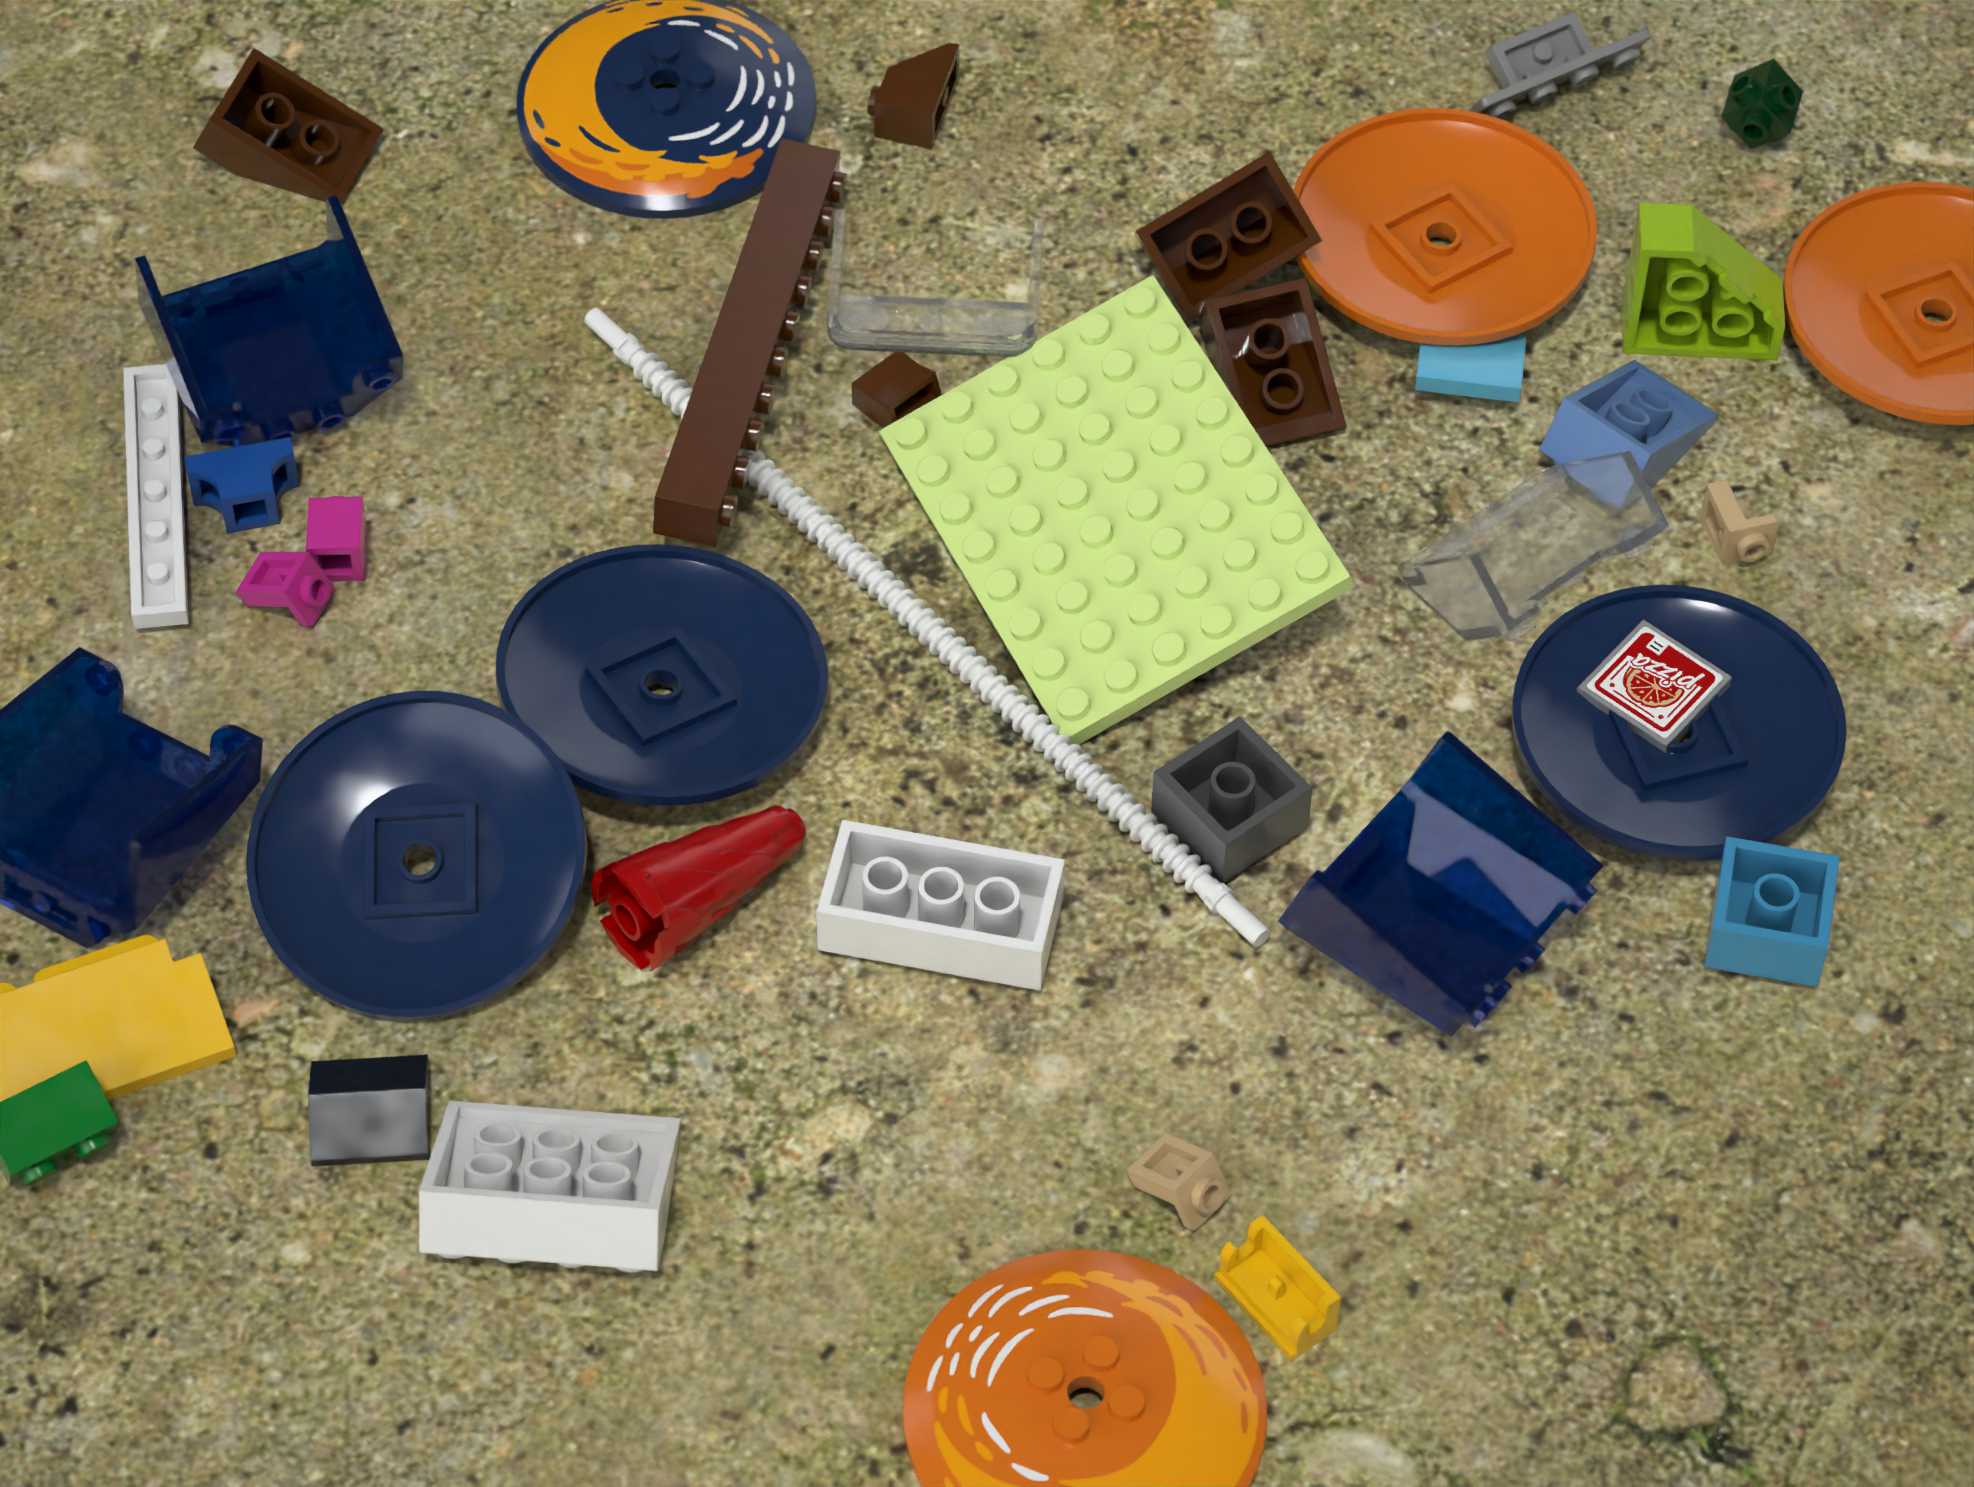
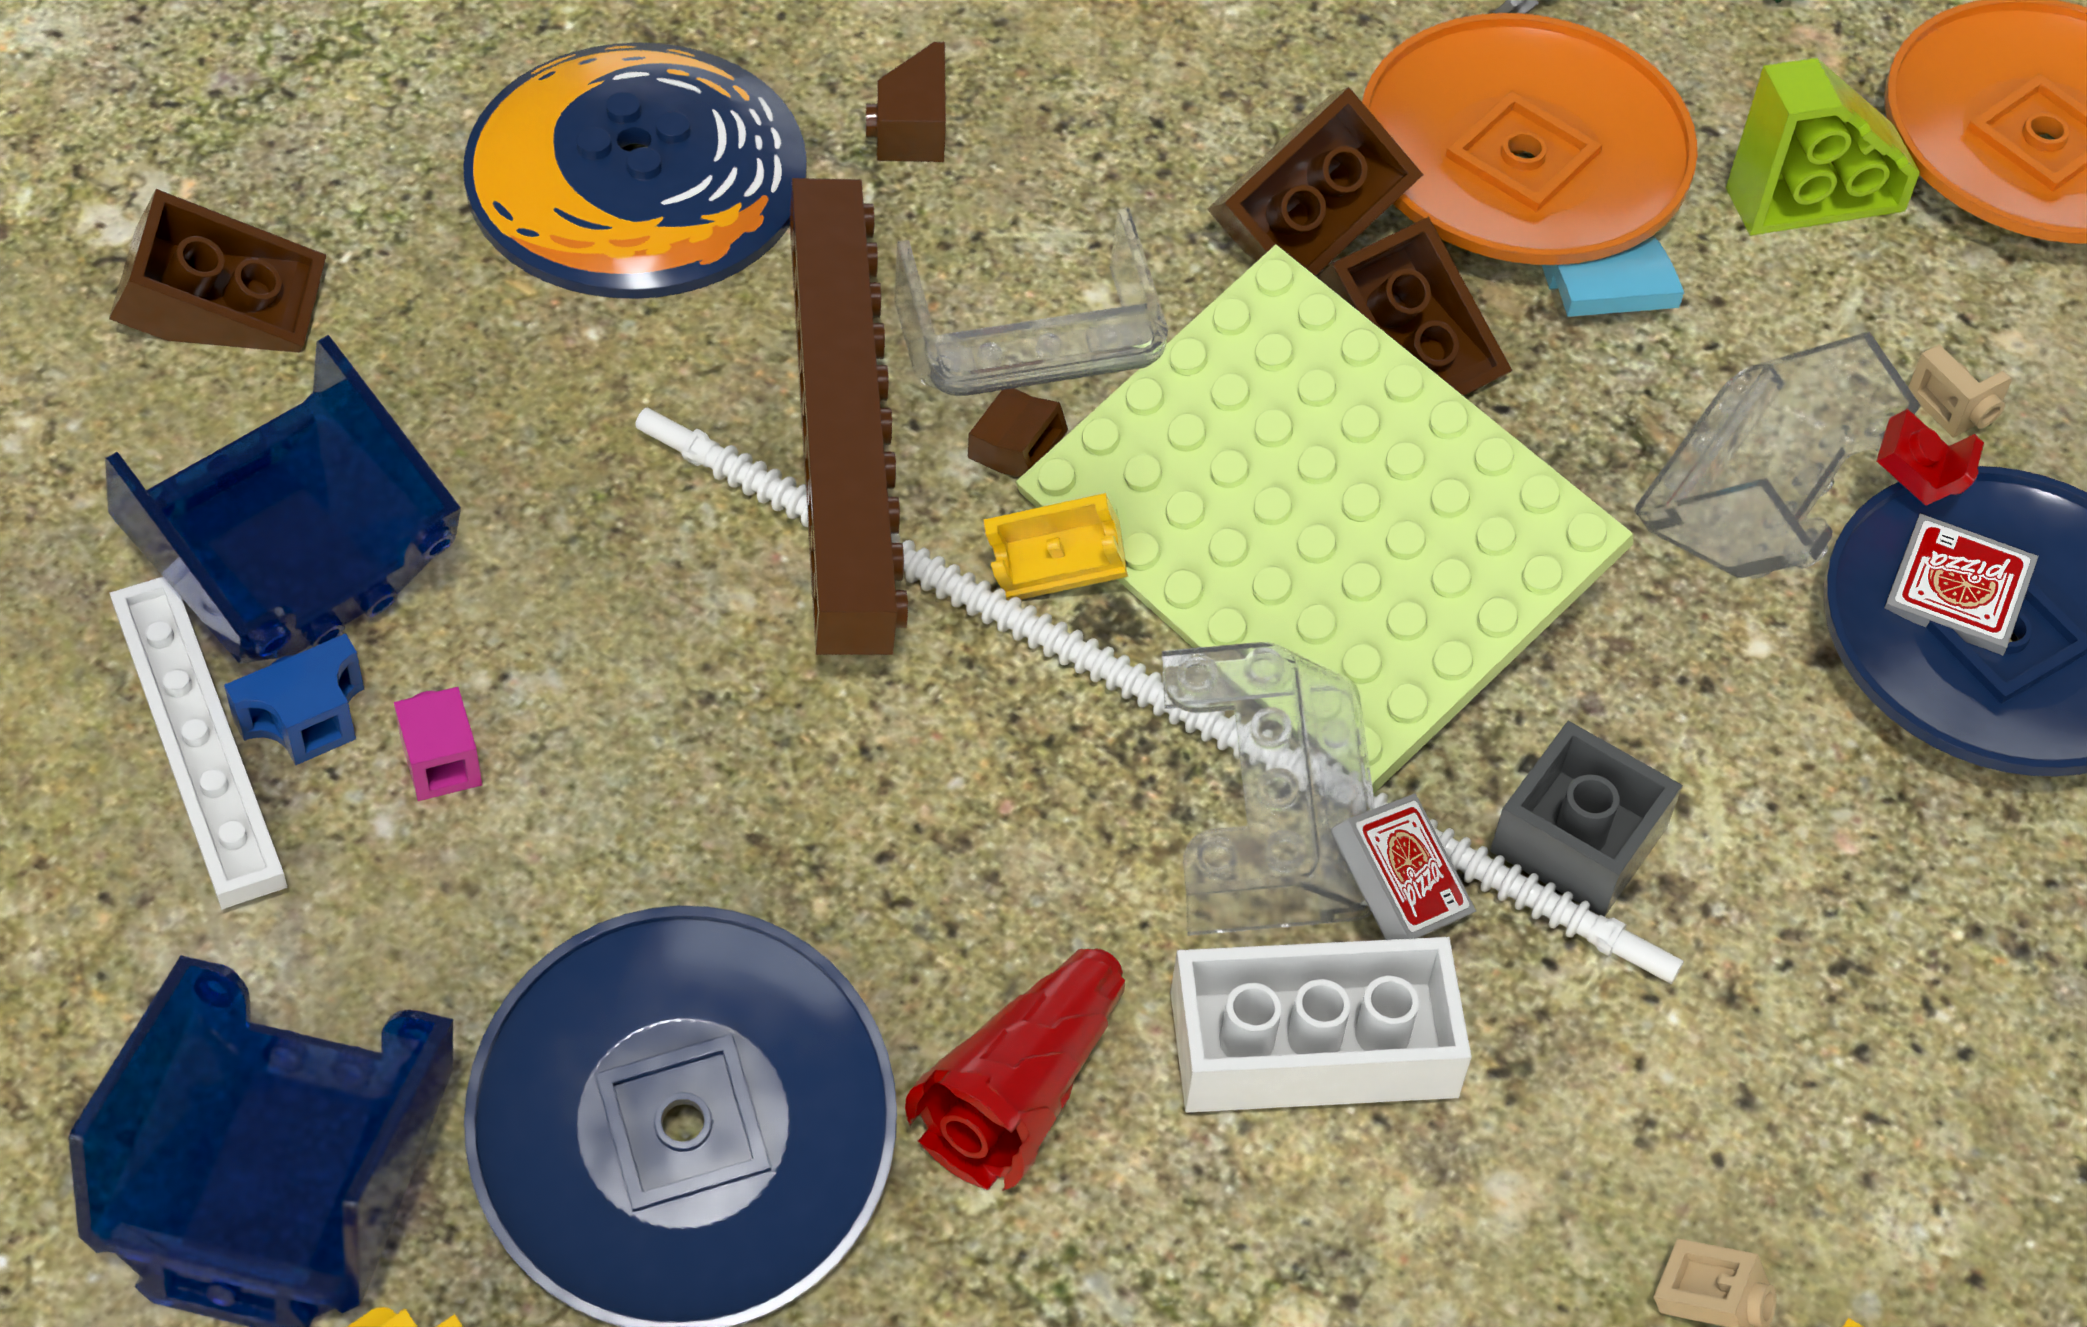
camera: 20 degrees left, 0 degrees up
dark pink bracket [236,552,335,627] -> none
dark blue dish [495,544,828,806] -> none
clear blue windscreen [1278,731,1604,1037] -> none
medium blue slope [1539,359,1719,506] -> none
none -> yellow hinge [984,493,1128,601]
none -> clear windscreen [1162,642,1375,936]
none -> tile [1330,793,1476,940]
none -> red bracket [1876,409,1984,505]

